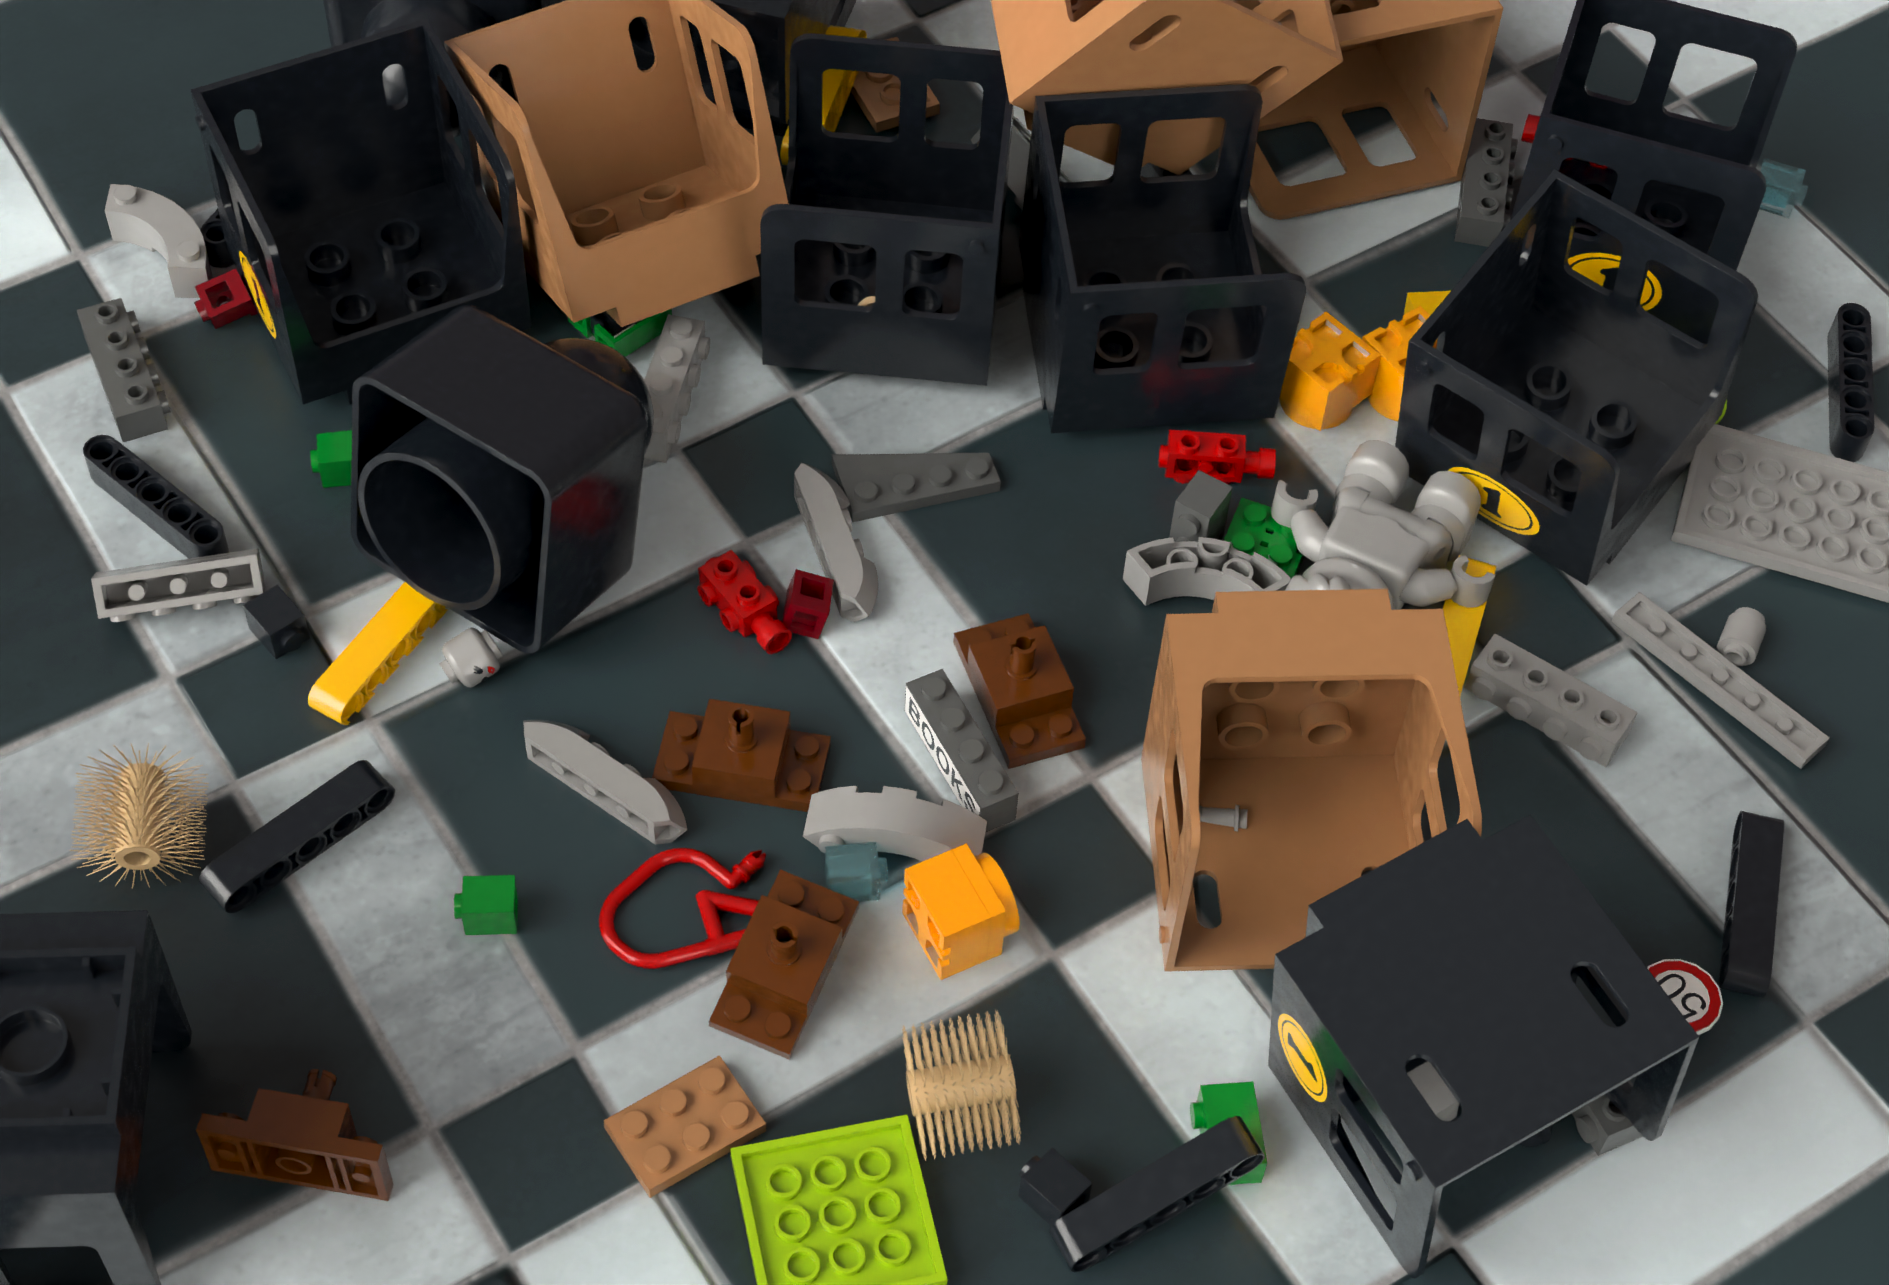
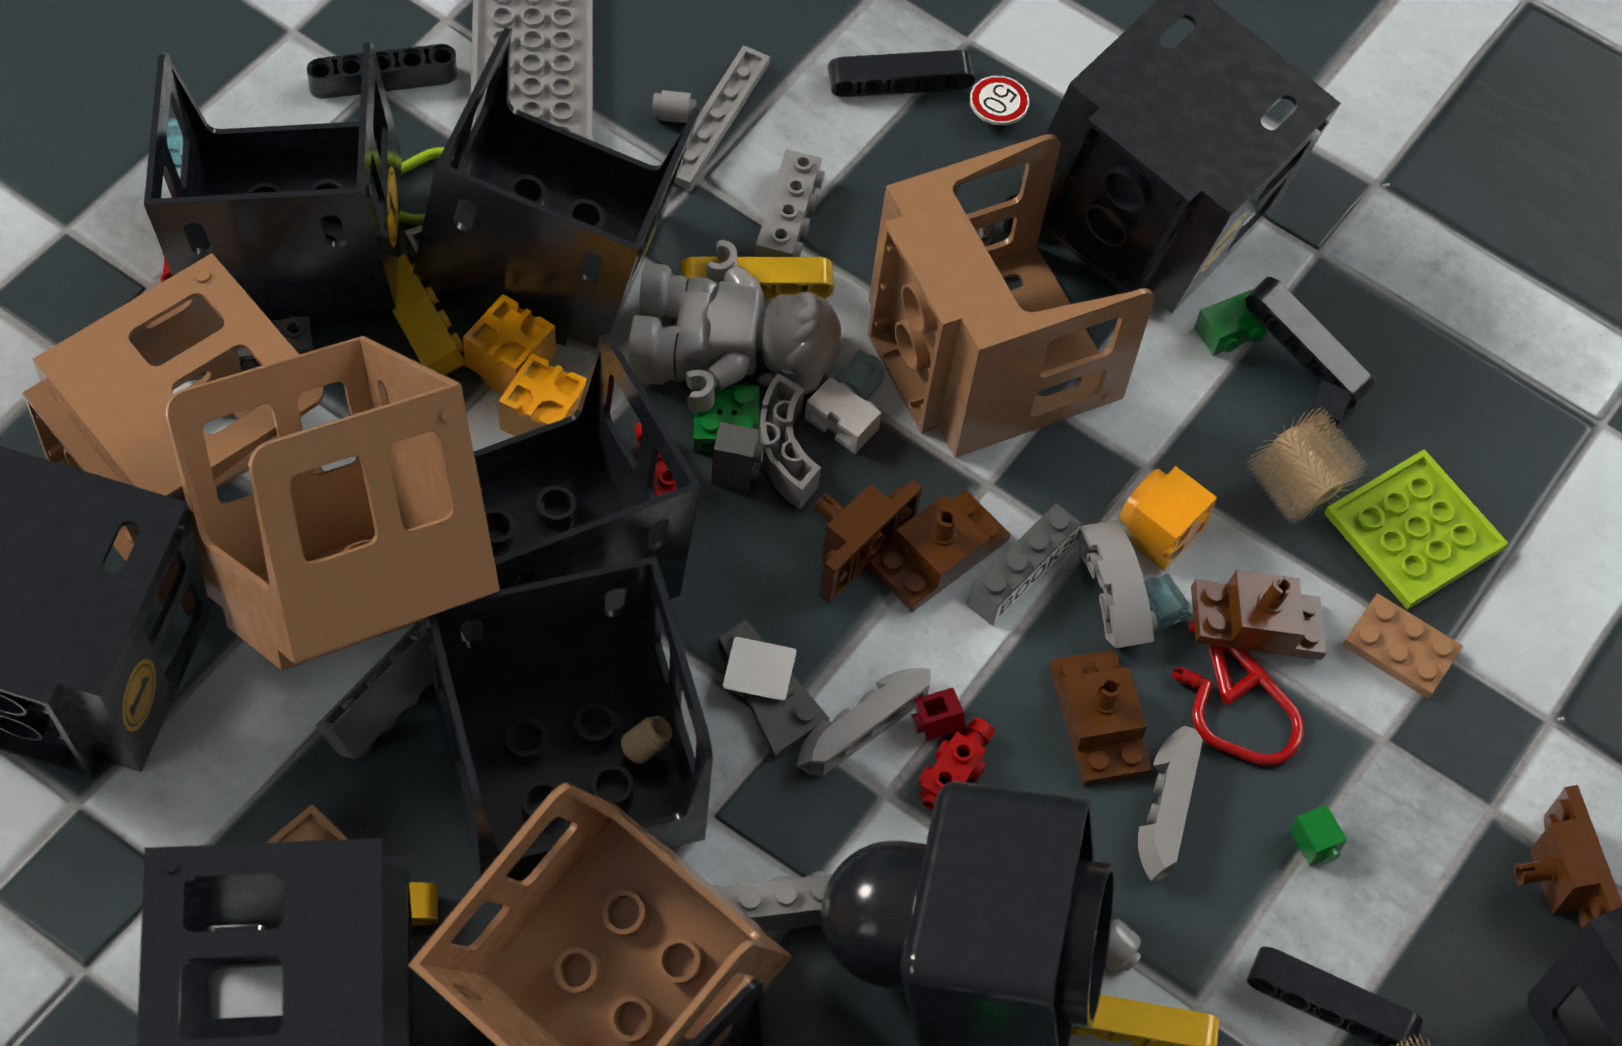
camera: 115 degrees left, 5 degrees up
none -> white sticker [723,637,796,701]
none -> reddish brown brick [814,479,923,604]

